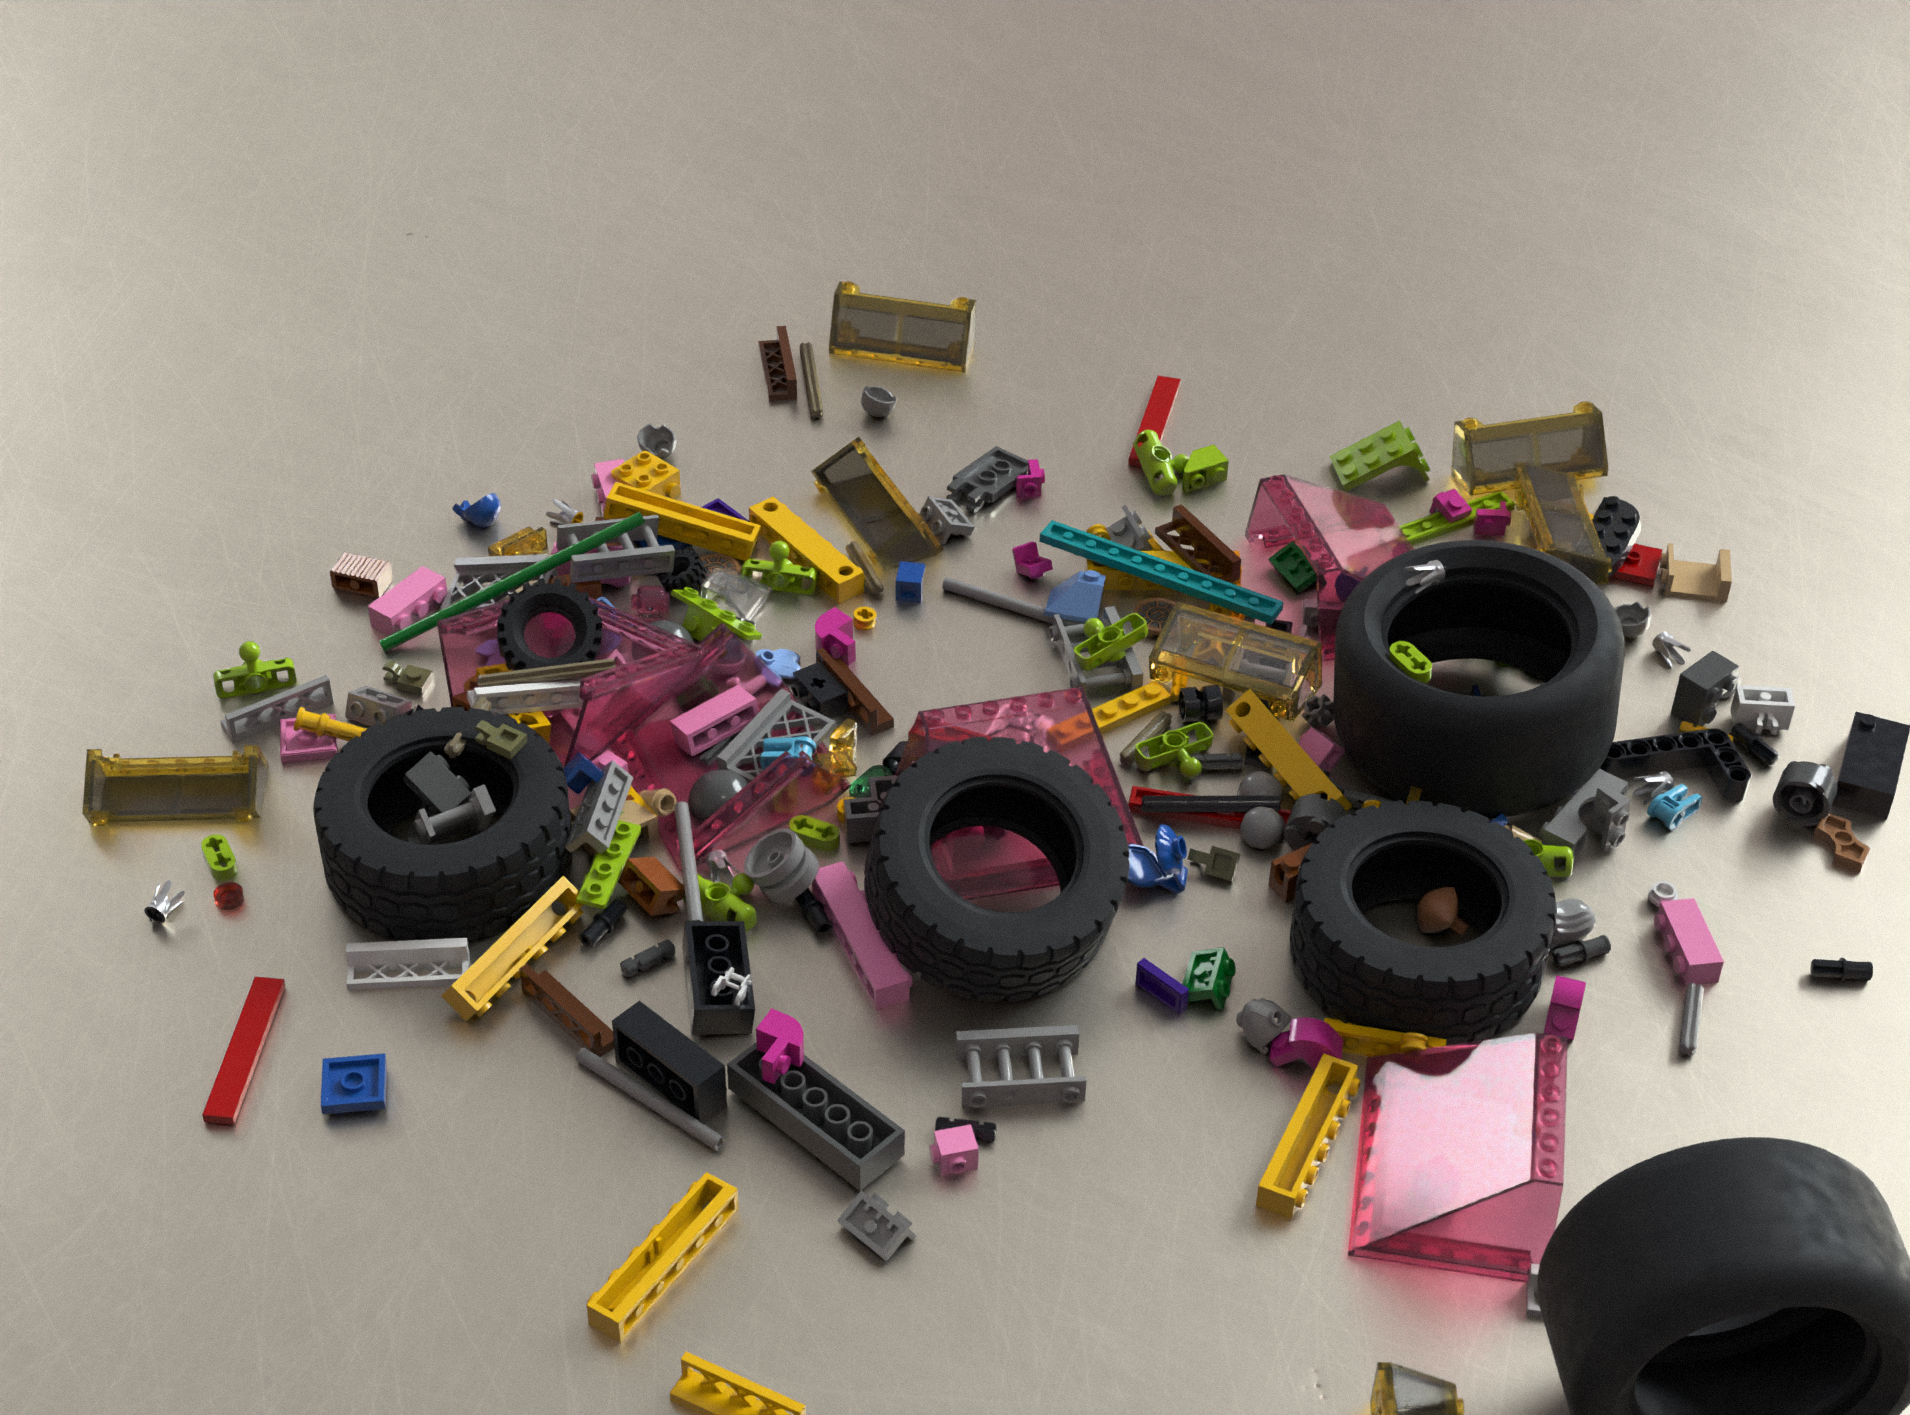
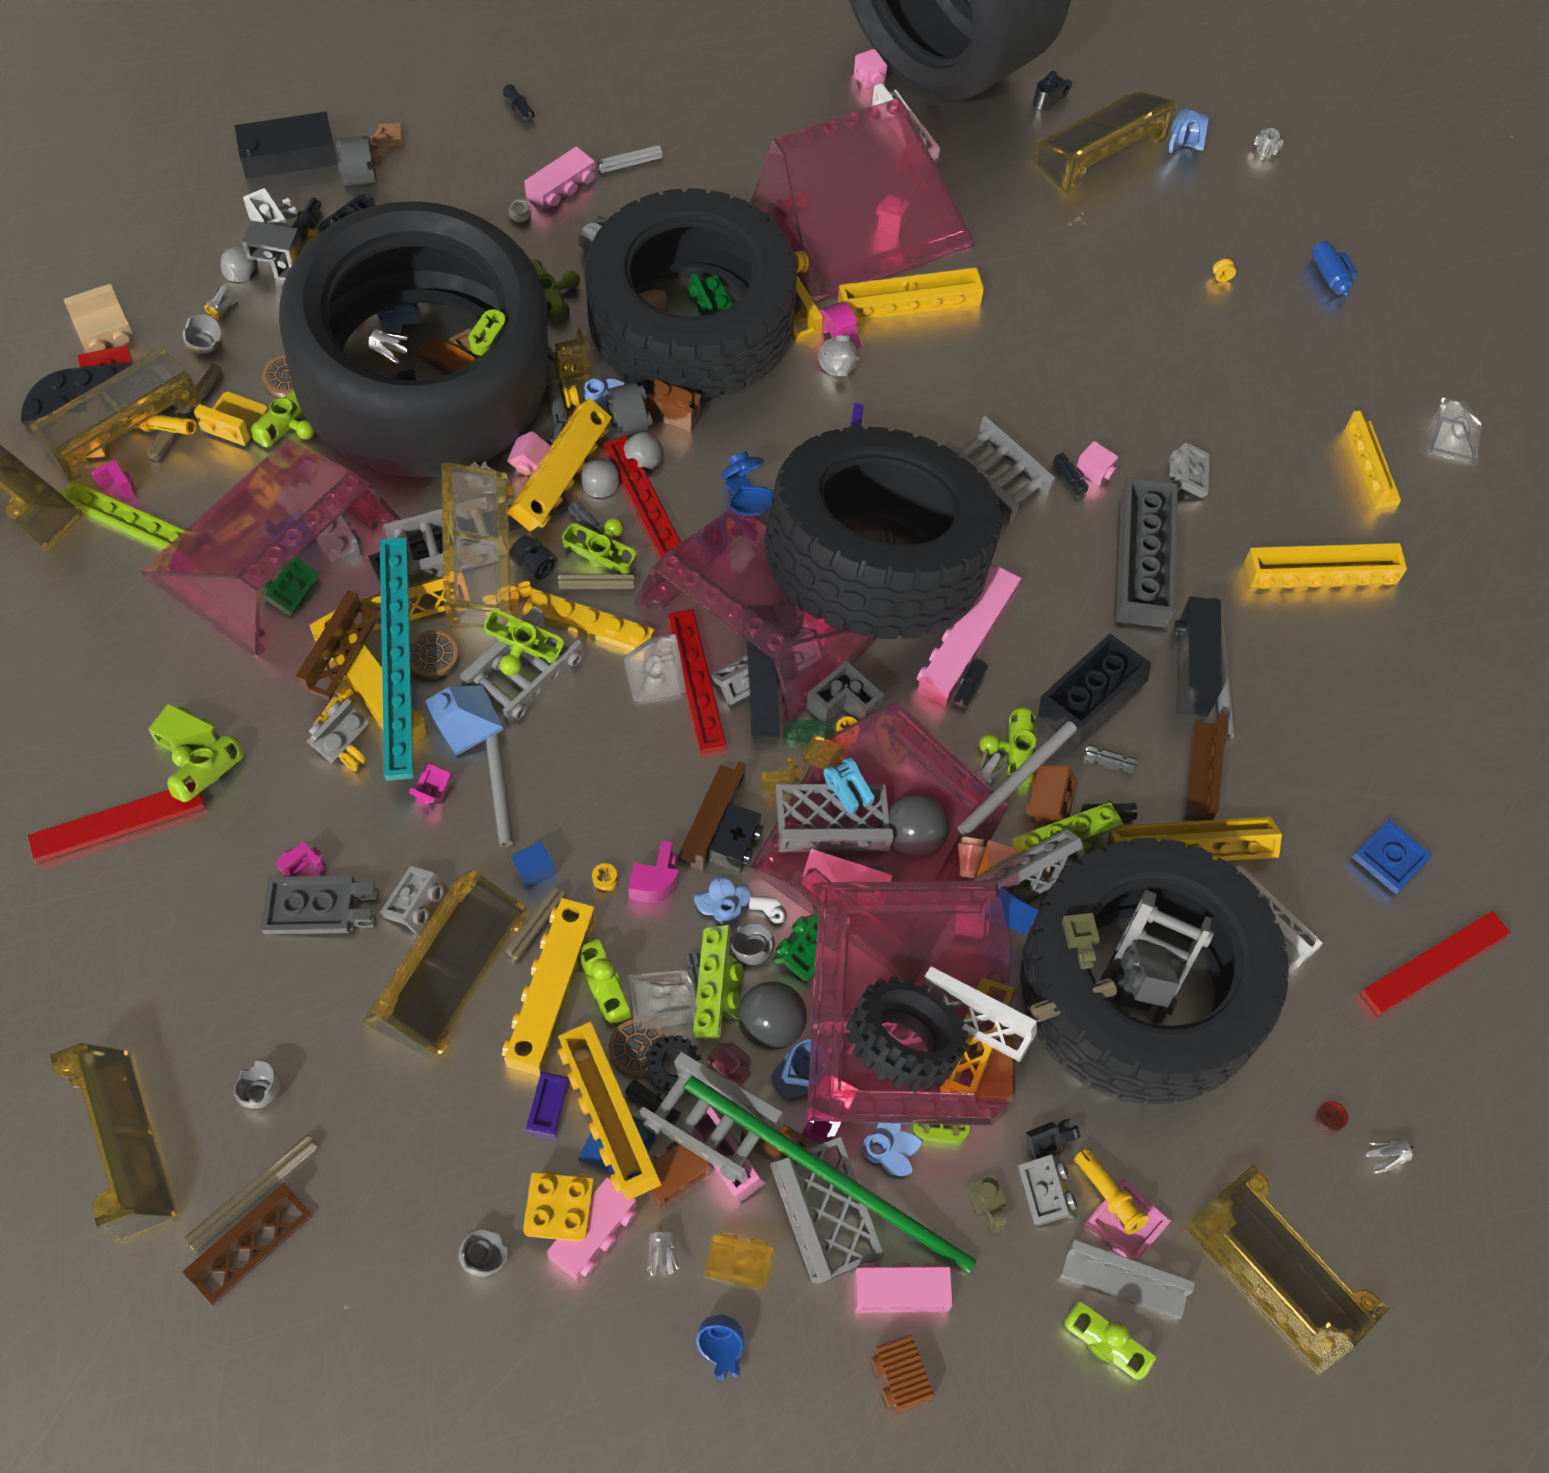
camera: 130 degrees left, 20 degrees up
lime beam [201,834,238,881] -> none
dark tan axle [477,658,616,688] -> none
white piece [711,967,752,1006] -> none
light grey wheel [744,828,819,903] -> none
dark pink brick [756,1008,804,1084] -> none
black axle [1141,795,1281,812] -> none
green bracket [1182,947,1236,1010] -> none
olive plate [1187,846,1241,881] -> none
lime bracket [1330,420,1431,492] -> none
dark pink bracket [1429,489,1472,523] -> none

